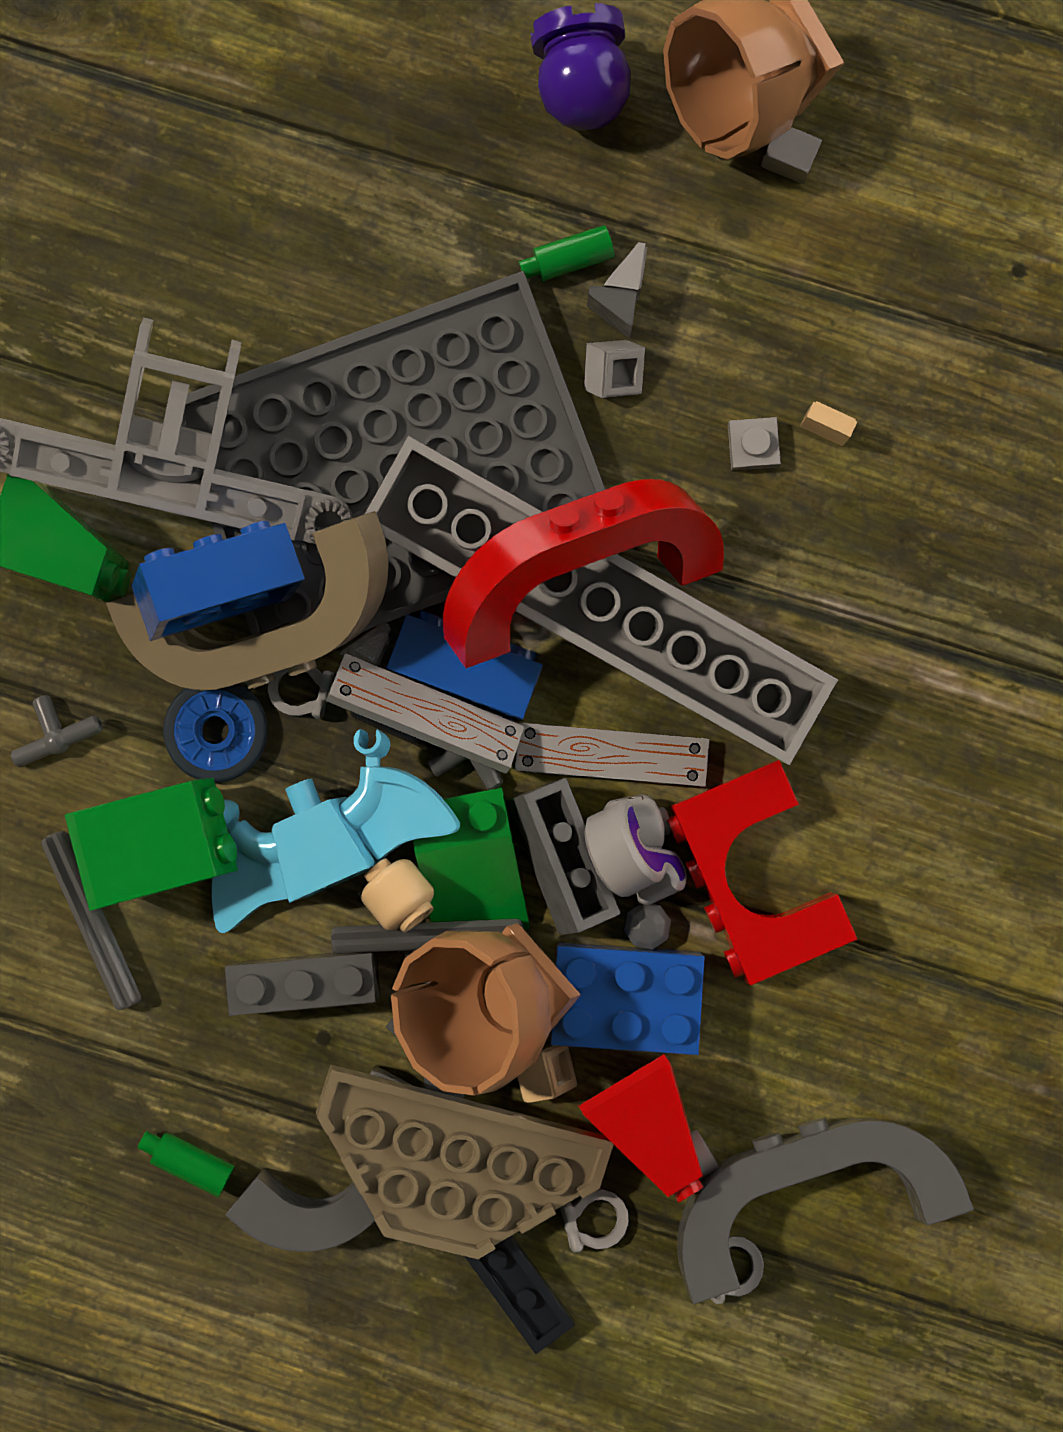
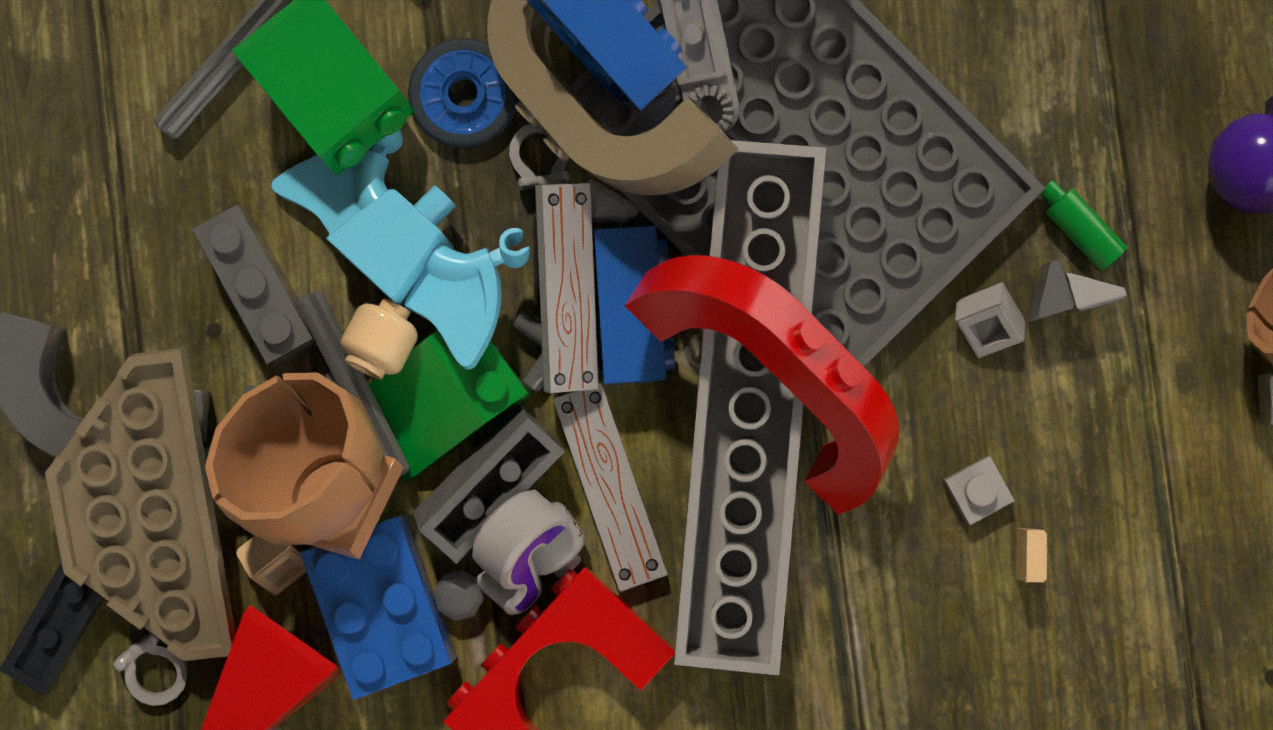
camera: 65 degrees right, 0 degrees up
green cylinder [137,1131,235,1198] -> none

